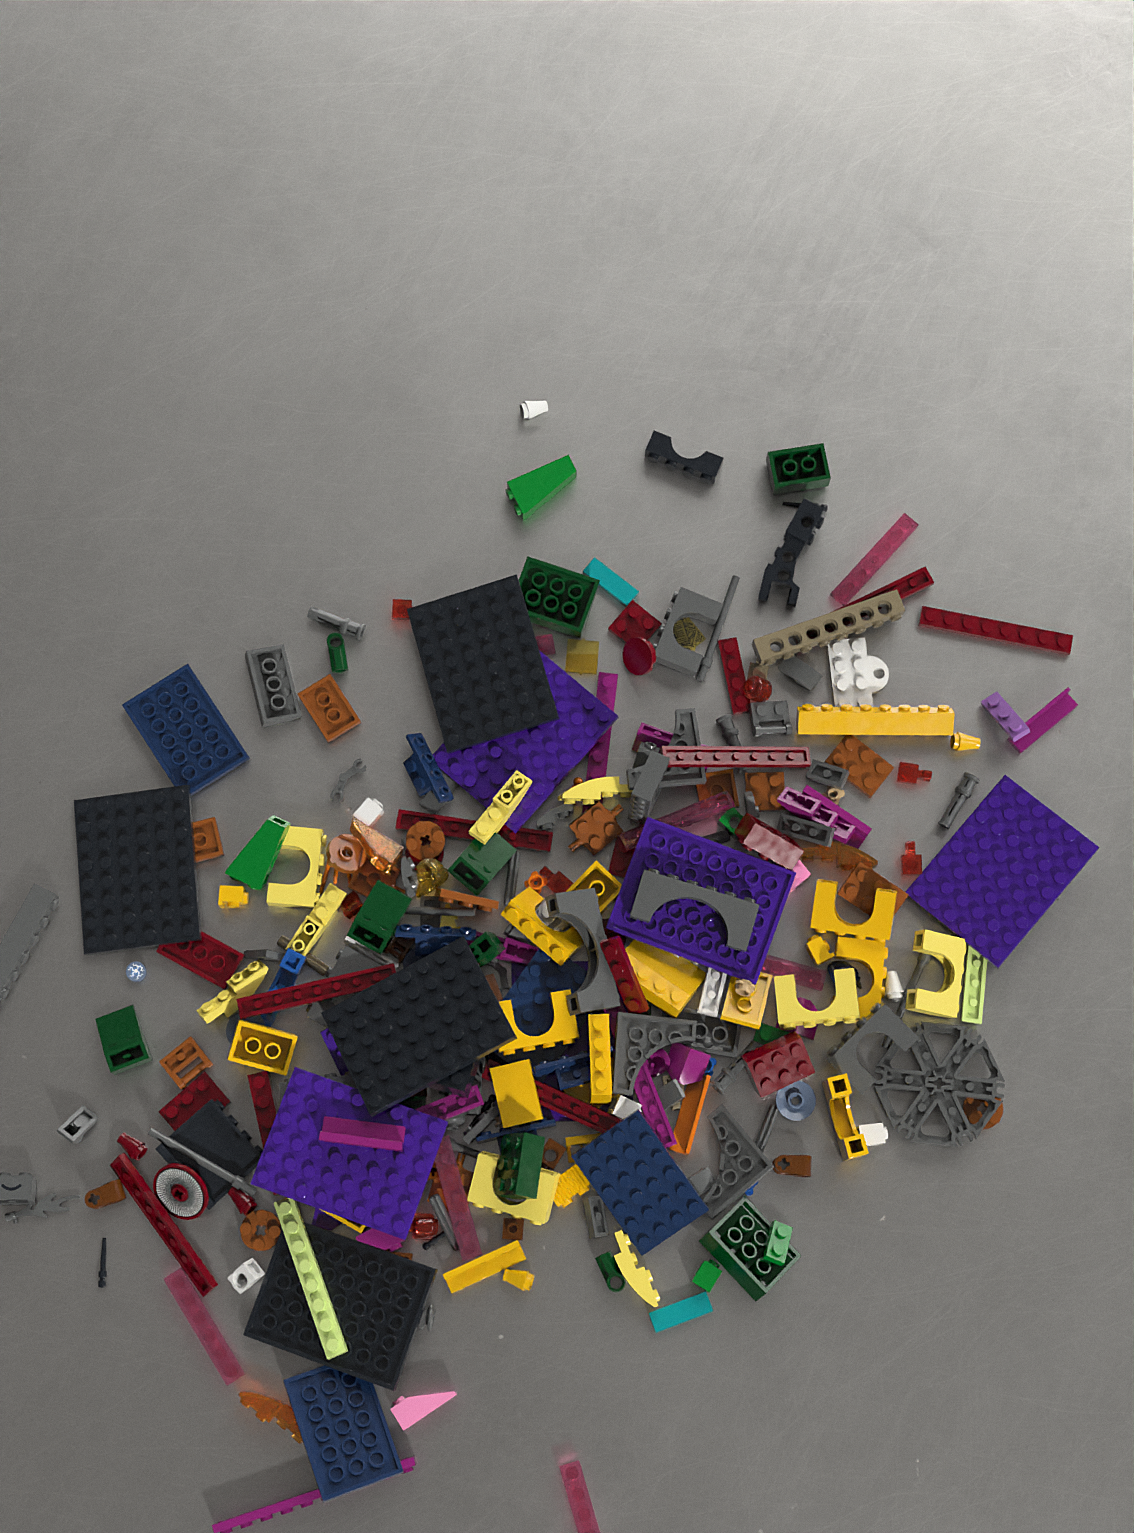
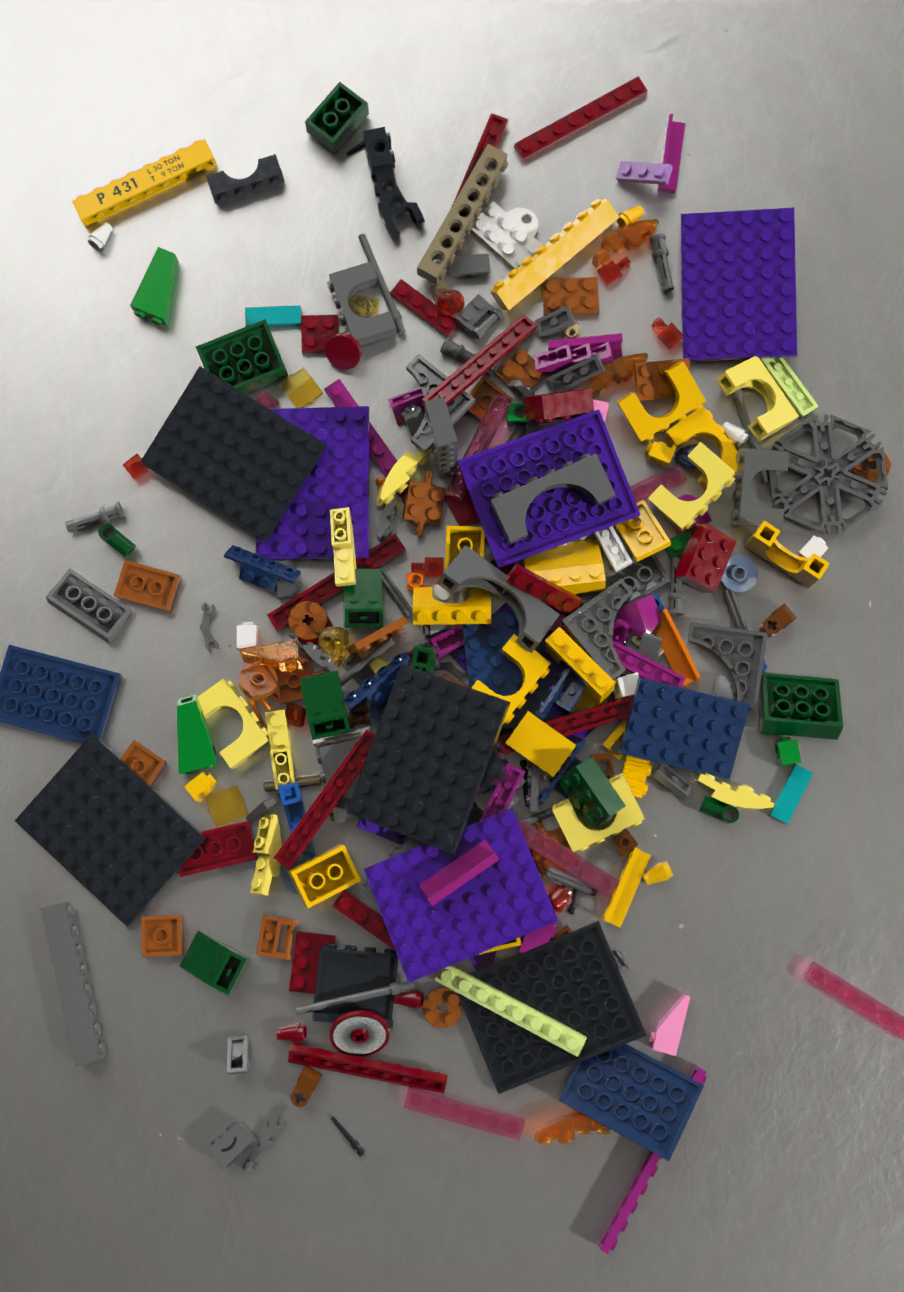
camera: 40 degrees left, 5 degrees up
sand blue tile [126,961,147,982] -> none
white brick [228,1258,265,1294] -> none
tan plate [735,979,755,996] -> none
plate [763,1220,793,1266] -> none
clear pink plate [830,513,919,606] -> none
none -> yellow brick [72,139,217,228]
none -> dark orange plate [141,914,183,957]
none -> clear yellow piece [205,785,248,827]
none -> clear orange slope [592,219,659,268]

